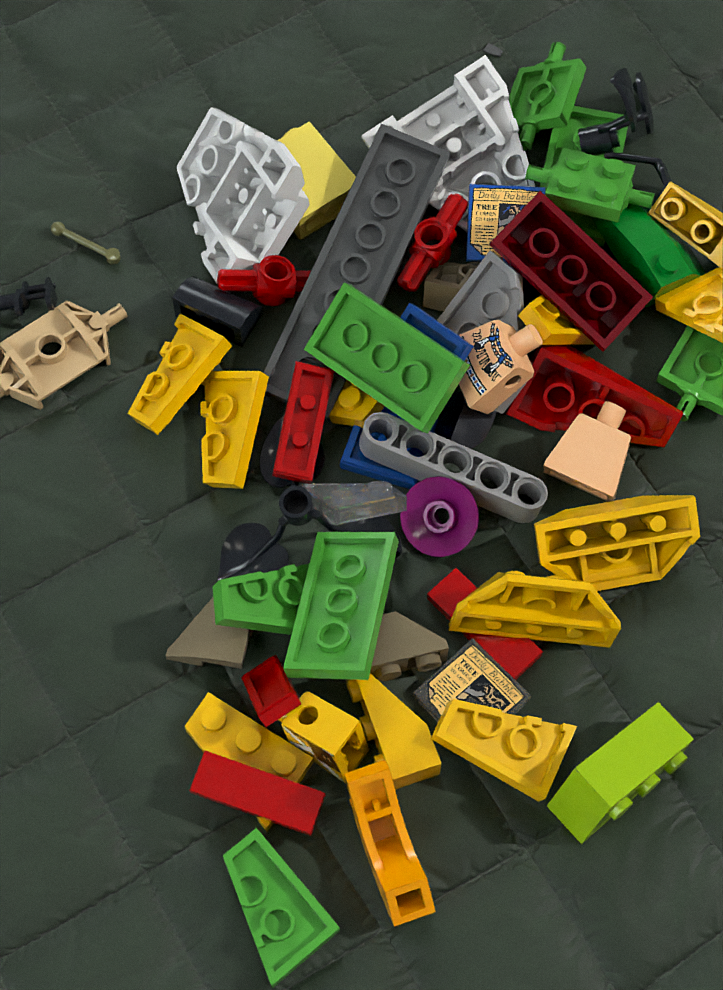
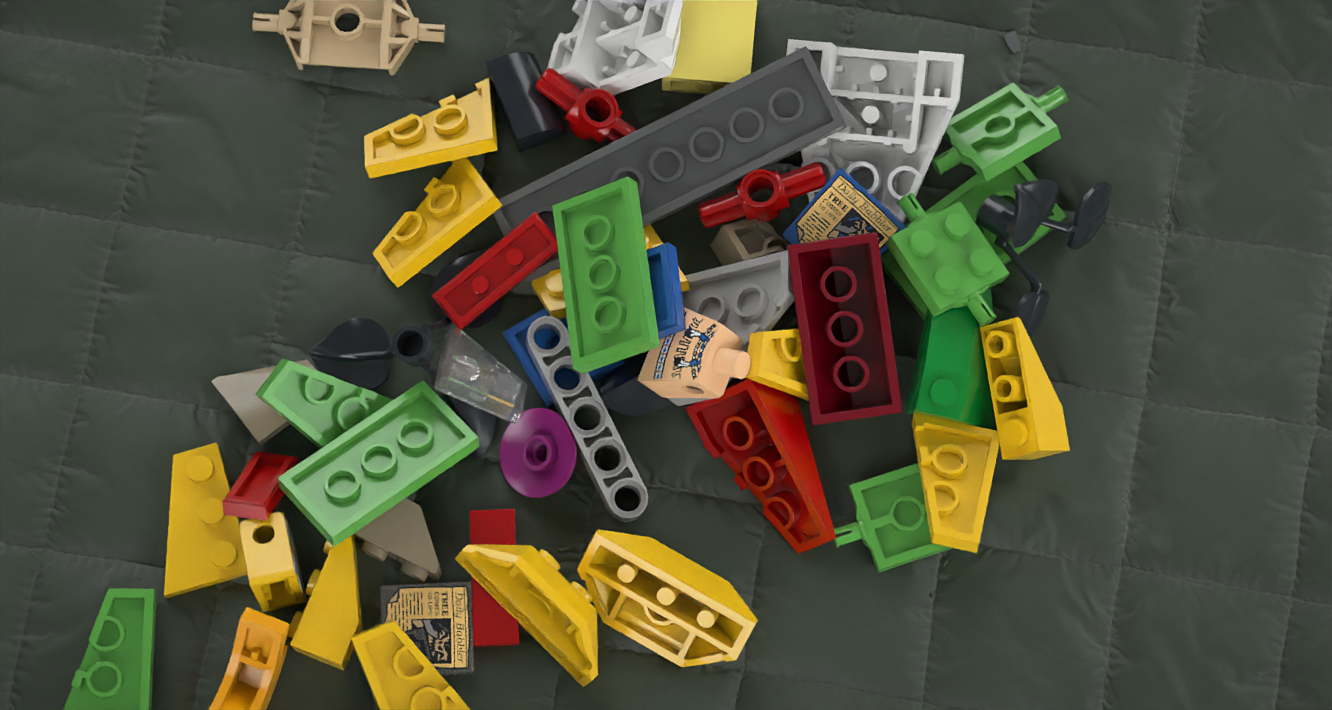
camera: 40 degrees right, 10 degrees up
red tile [189,750,326,836] -> none
light nougat torso [543,401,631,502] -> none

